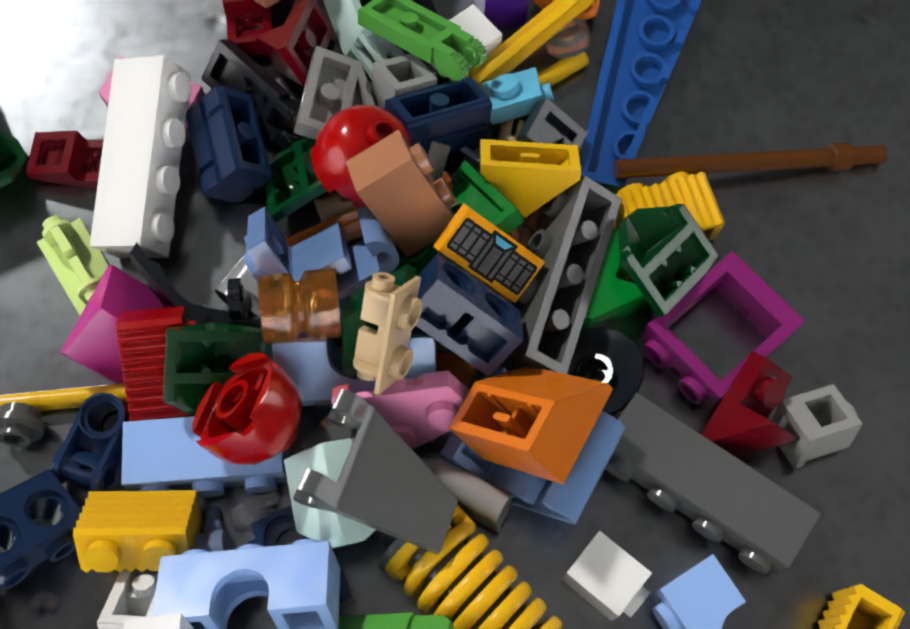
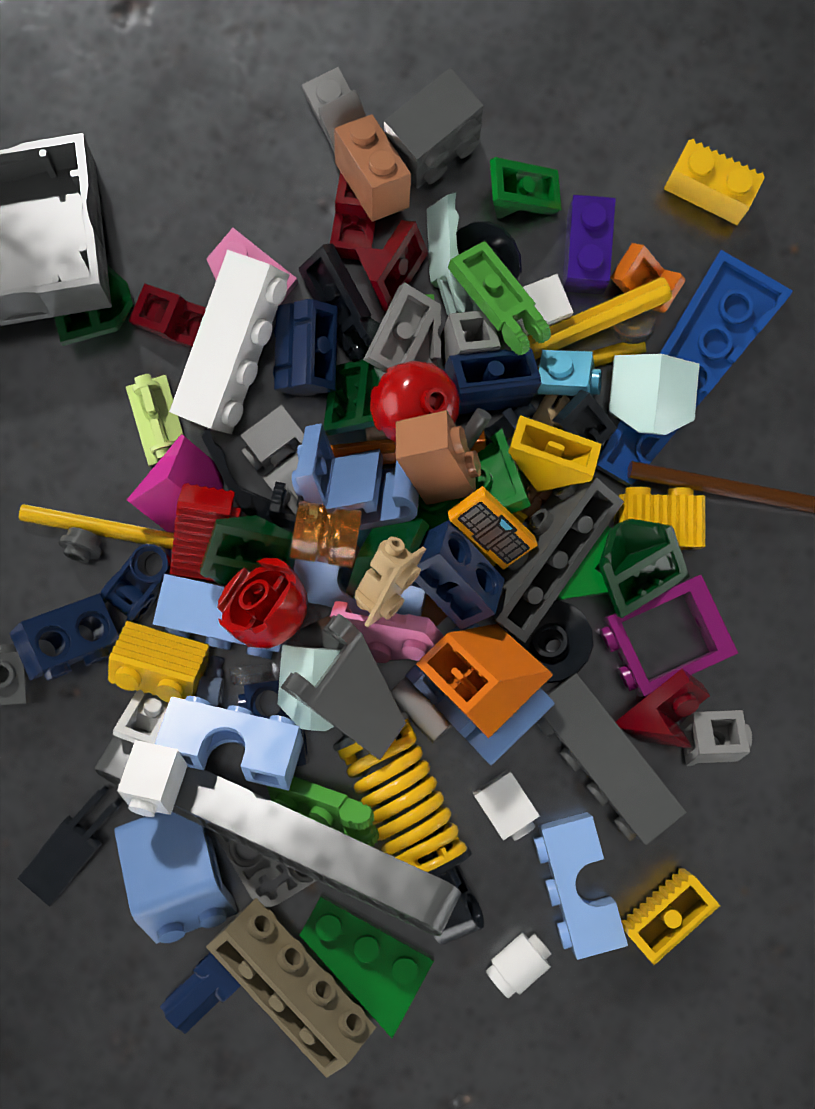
camera: 20 degrees right, 15 degrees up
none -> light grey brick [240,405,304,471]
none -> light aqua slope [609,354,699,435]

